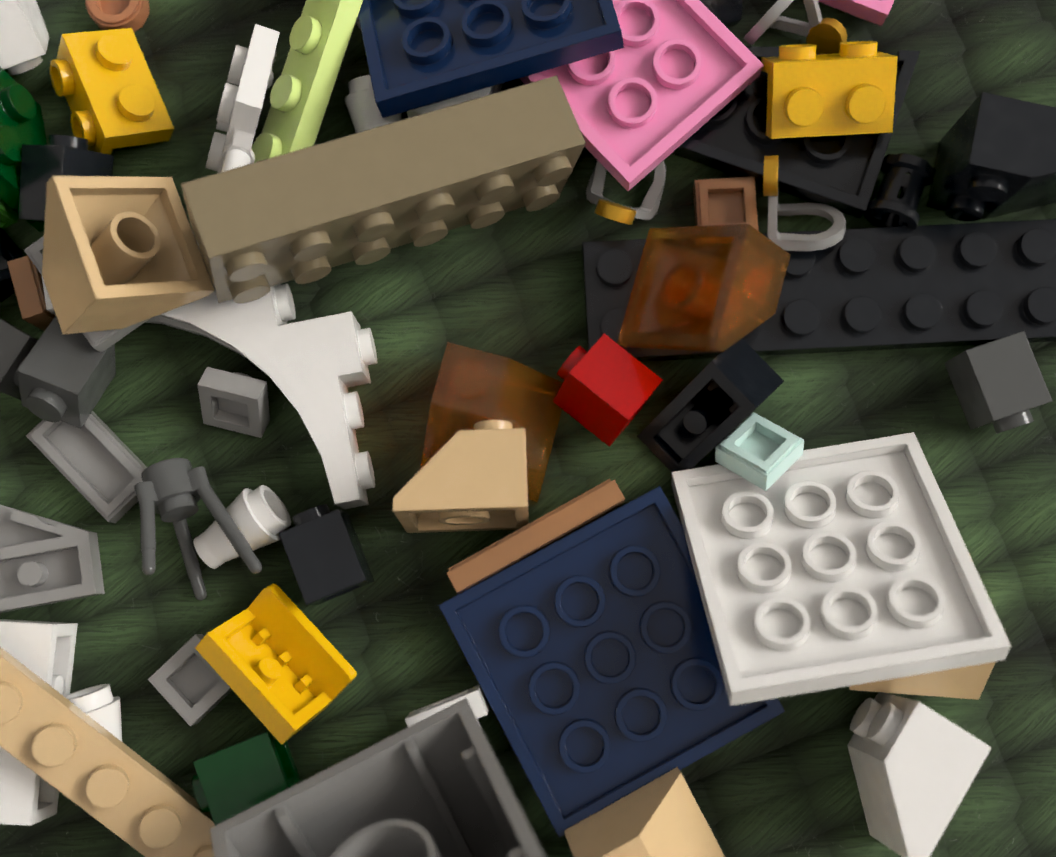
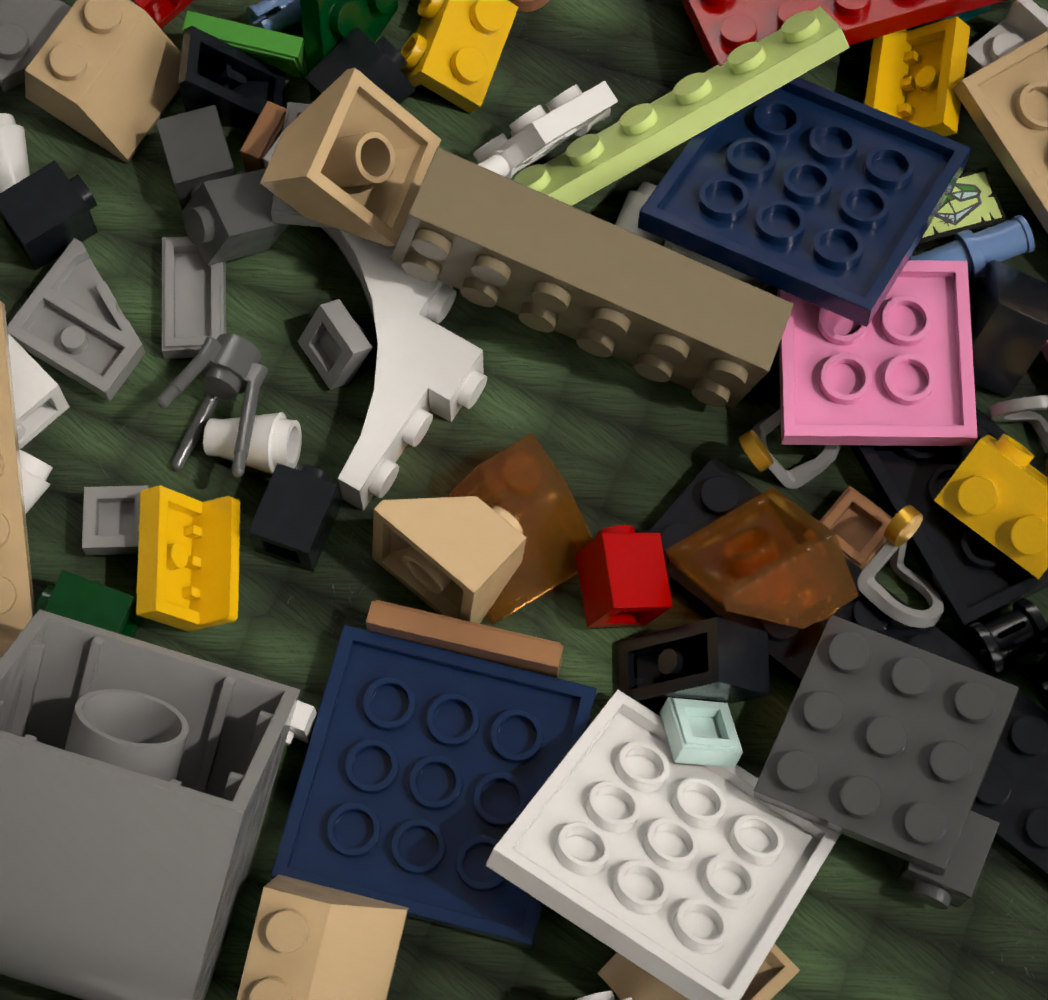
camera: 40 degrees right, 10 degrees down
none -> dark grey plate [753,614,1019,876]

